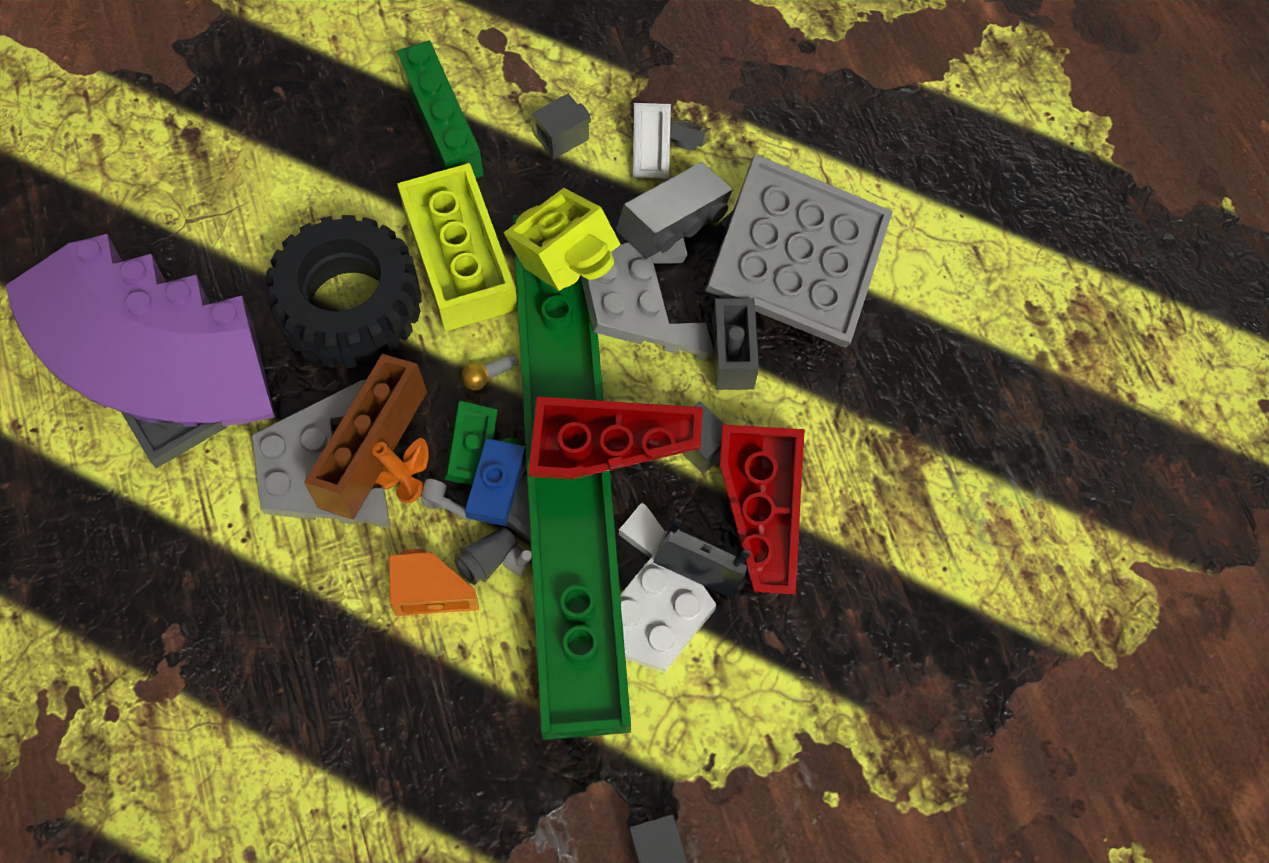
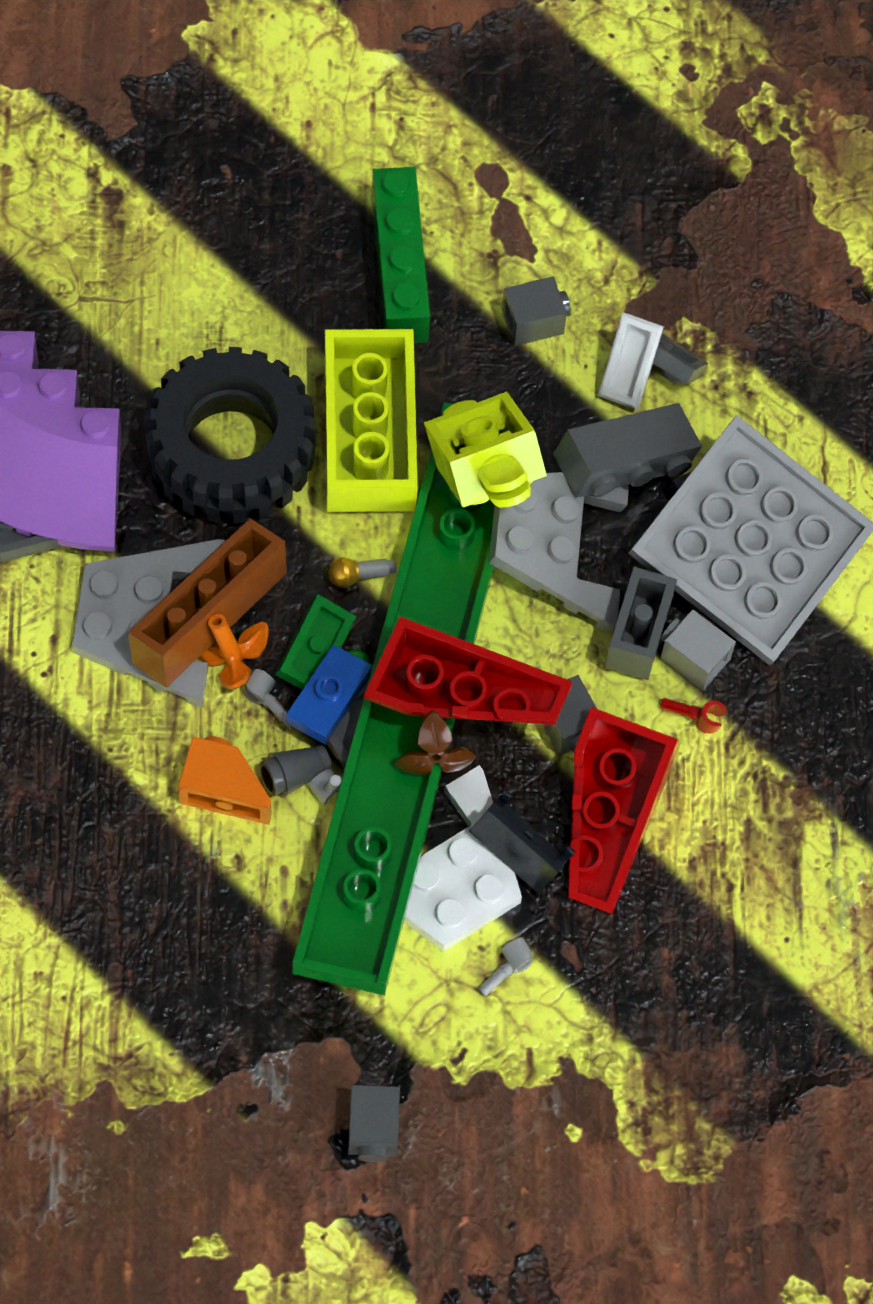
camera: 15 degrees right, 0 degrees up
none -> reddish brown plant [395,710,476,775]
none -> light grey hand [477,937,533,997]
none -> light grey brick [660,609,736,691]
none -> red hand [660,698,727,734]

